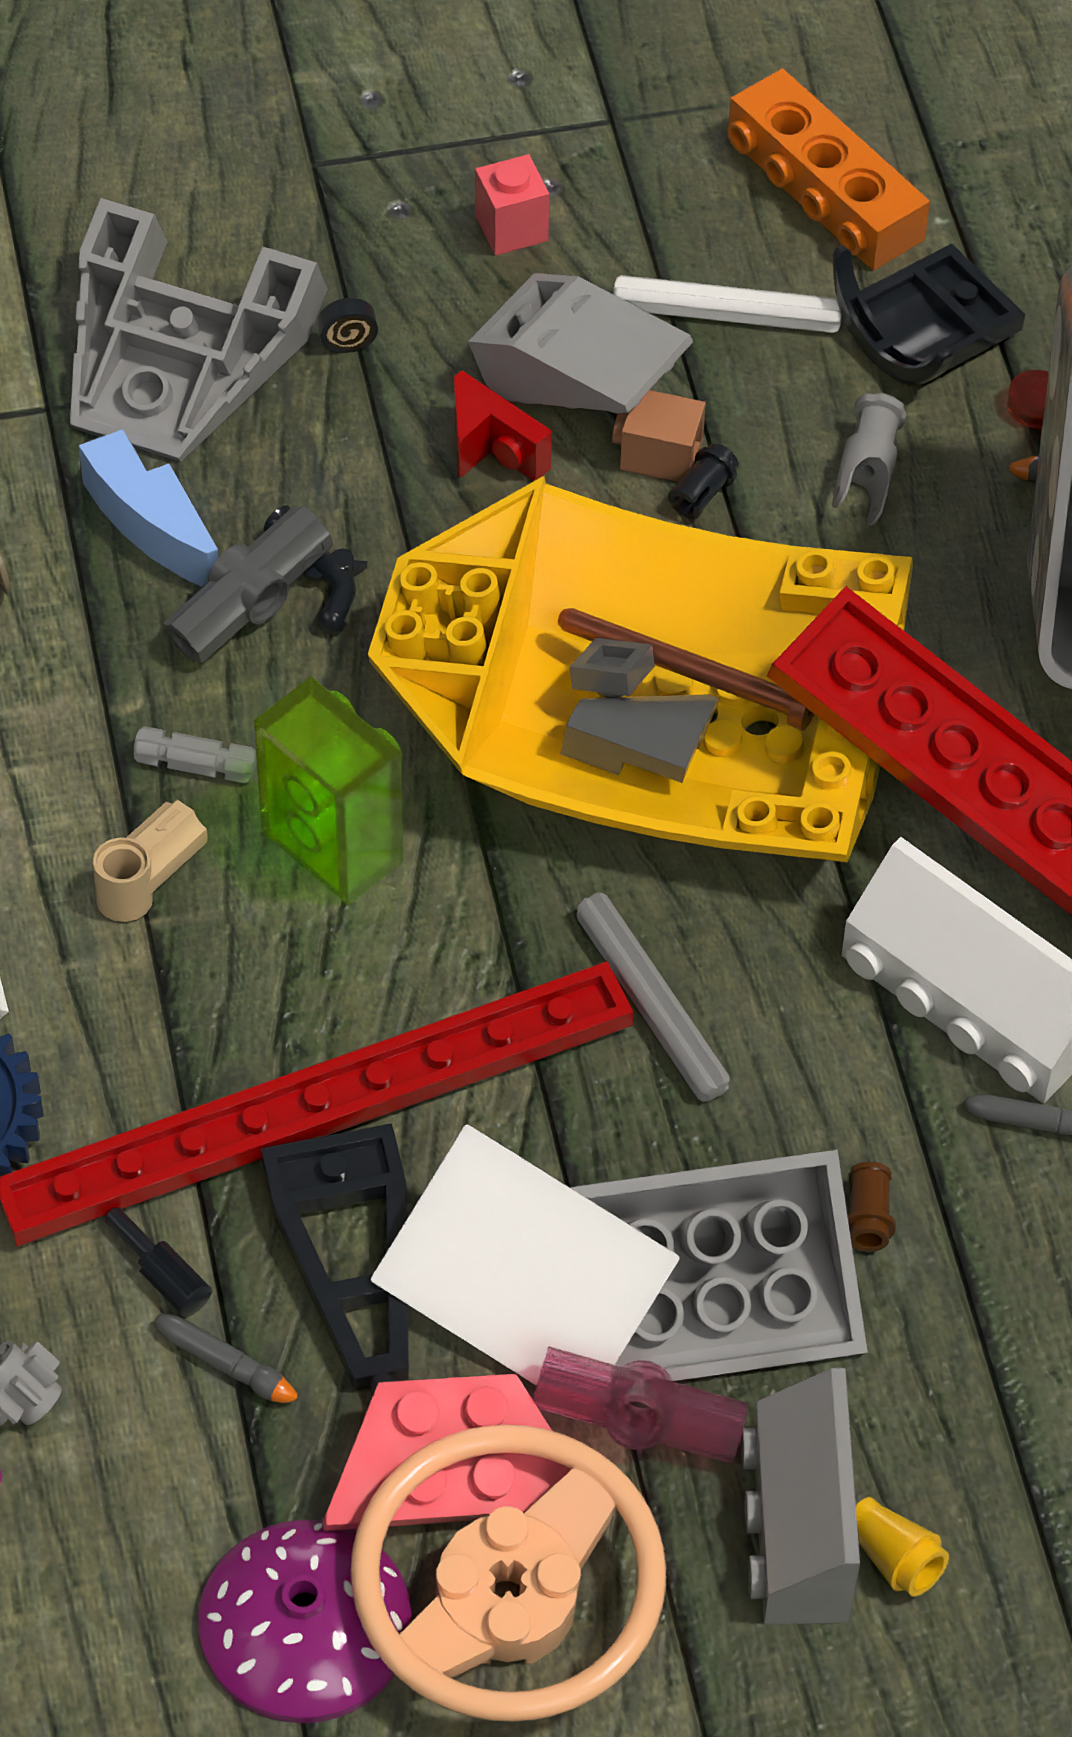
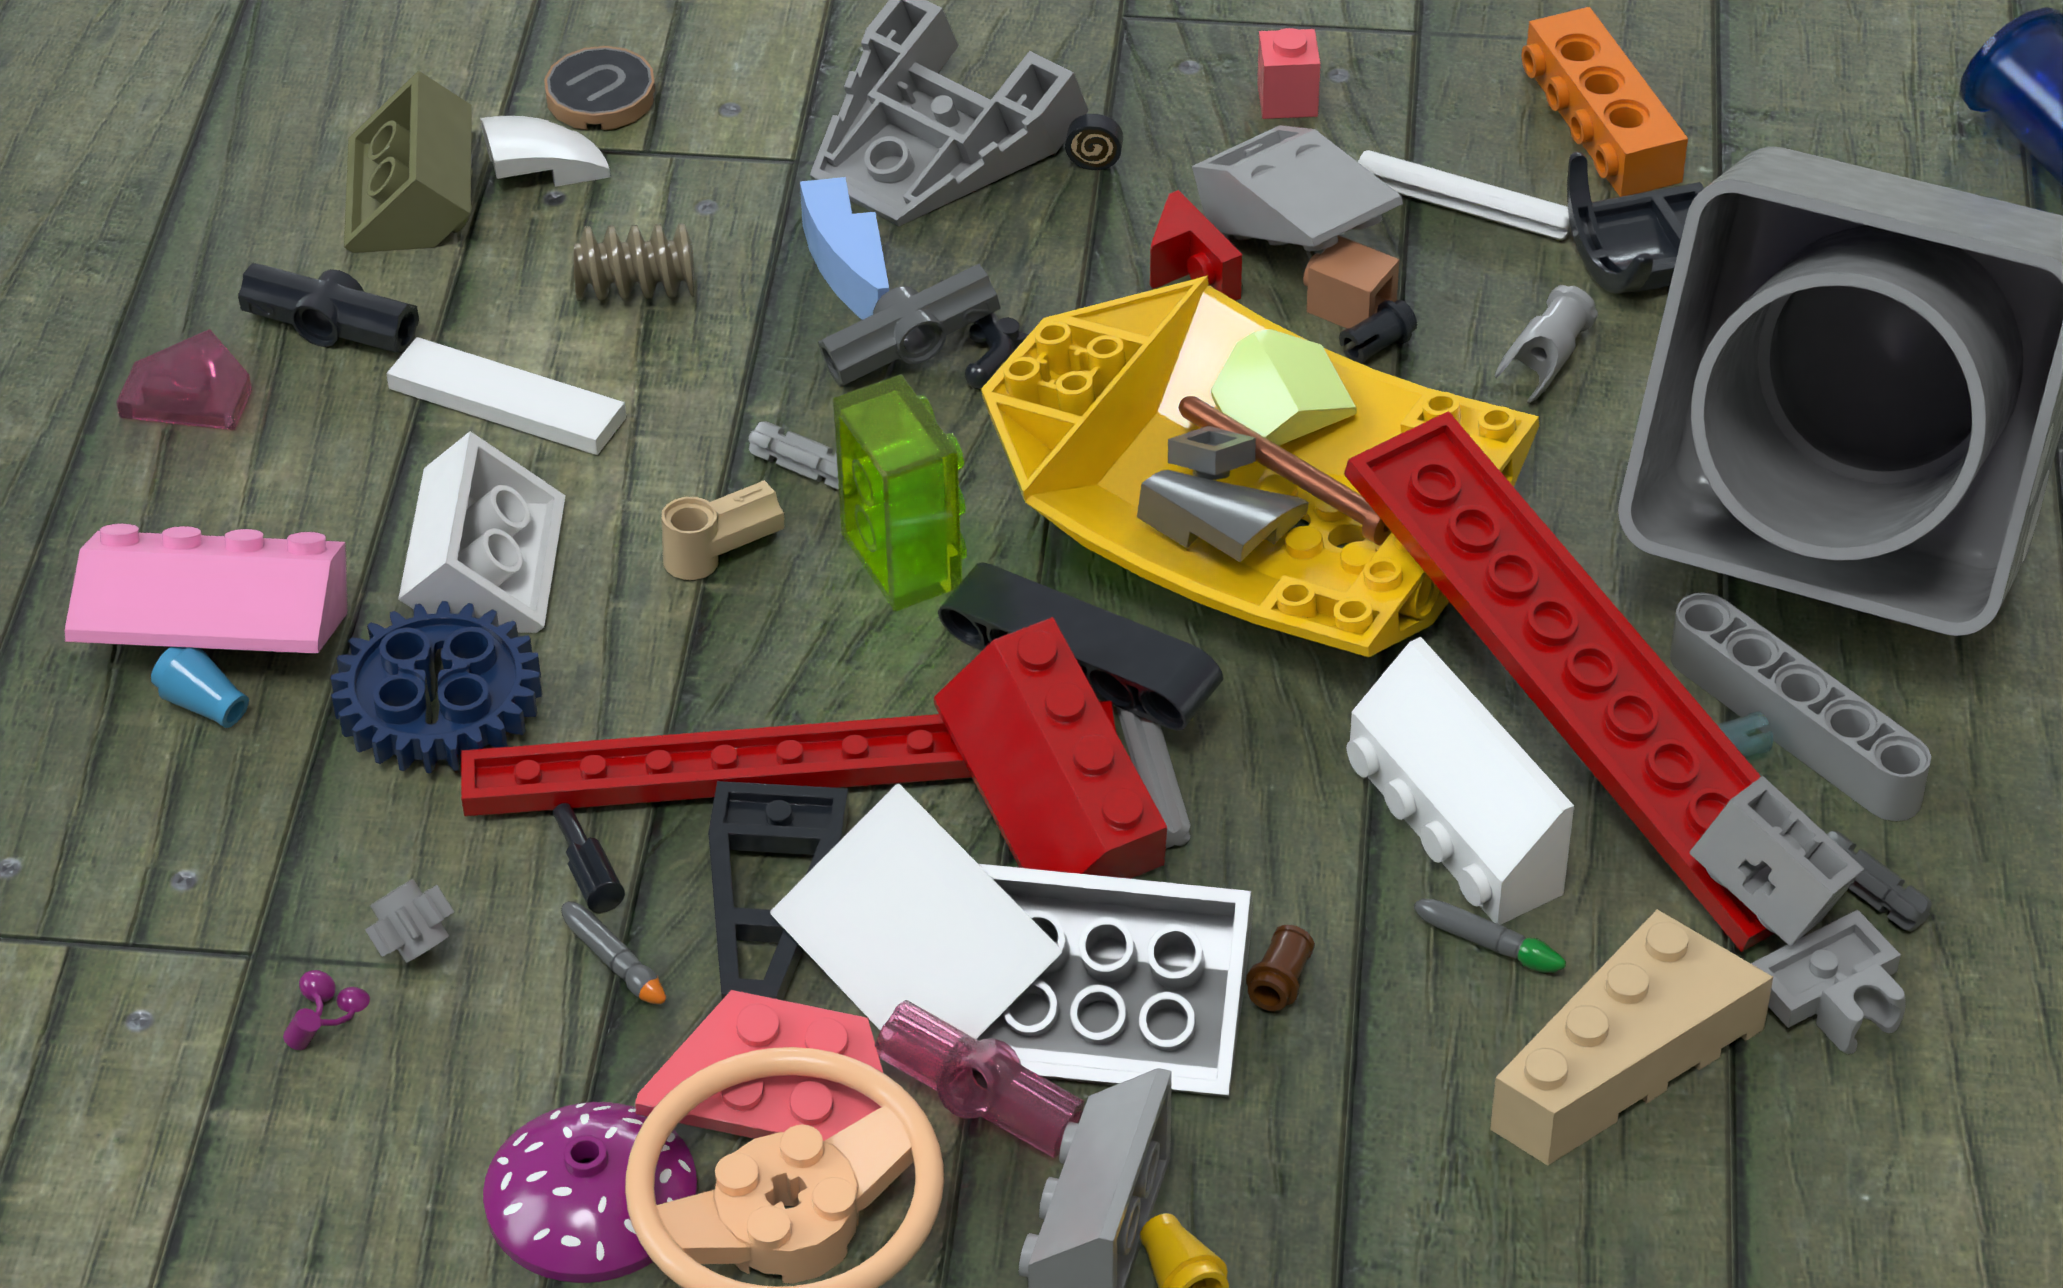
camera: 20 degrees right, 10 degrees down
none -> red slope [934,617,1167,879]
none -> black beam [938,562,1223,731]
none -> yellowish green slope [1211,329,1357,446]

